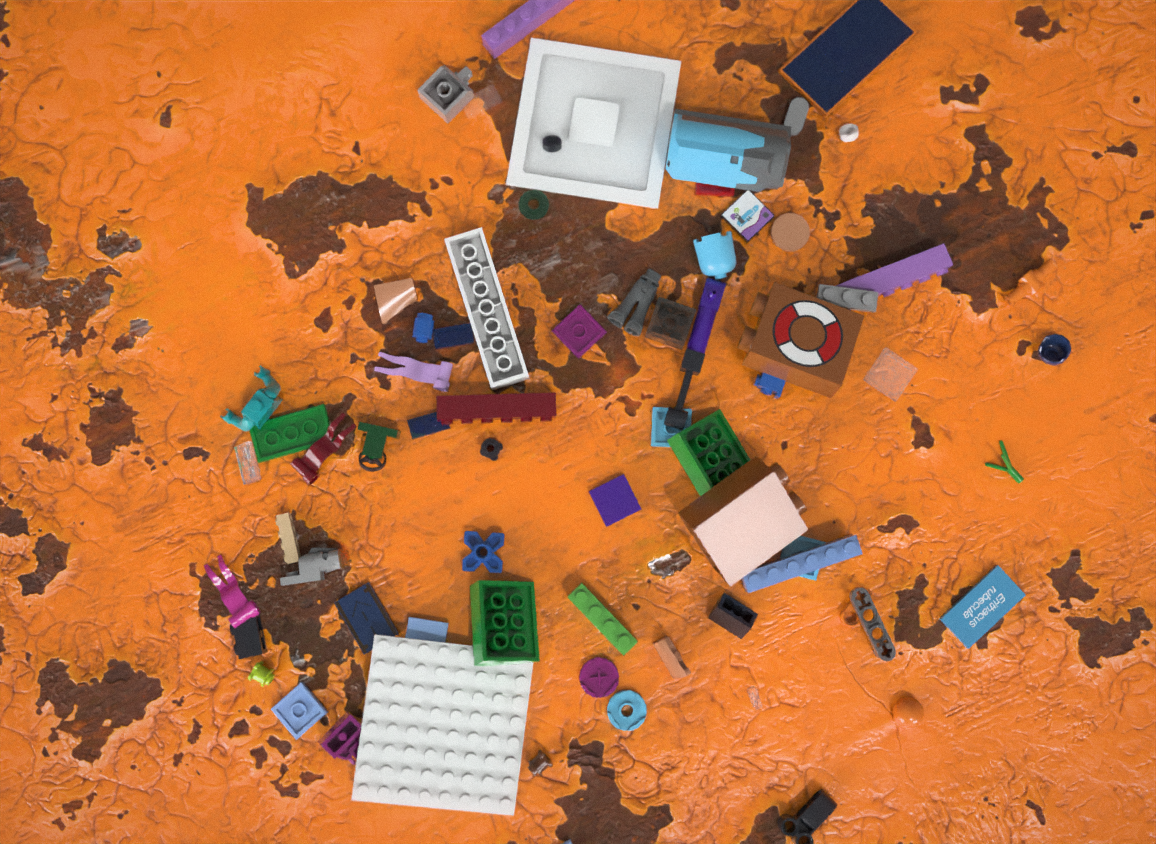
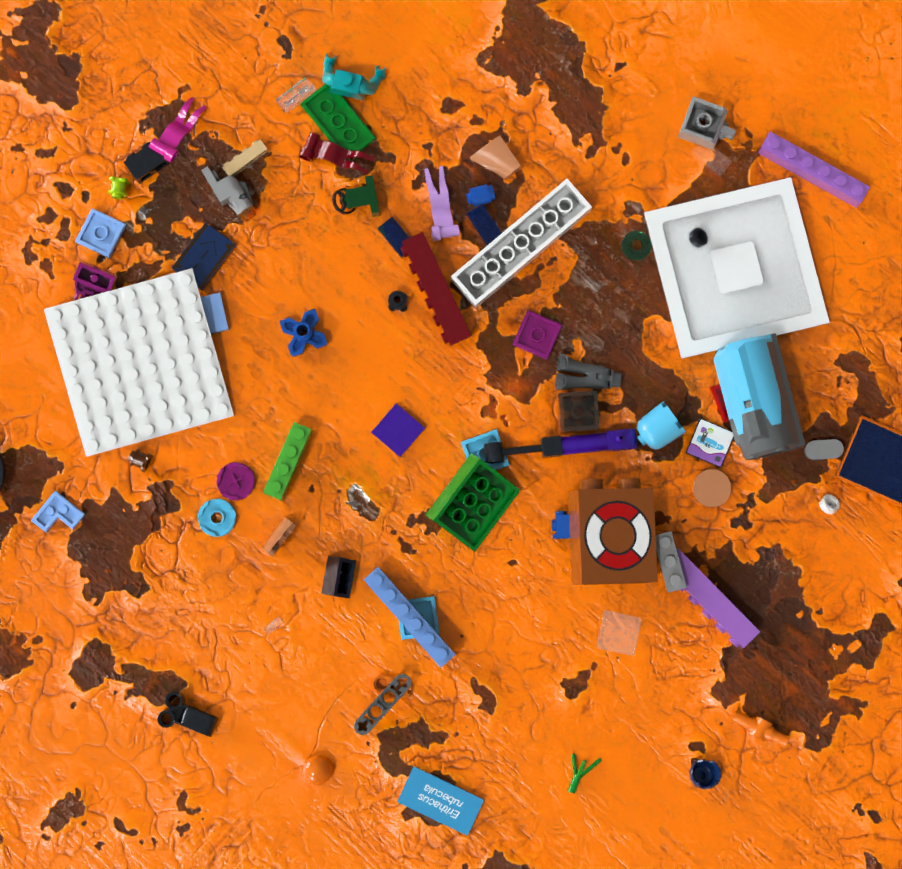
camera: 70 degrees right, 0 degrees up
green slope [470,580,540,666] -> none
brick [678,456,808,587] -> none

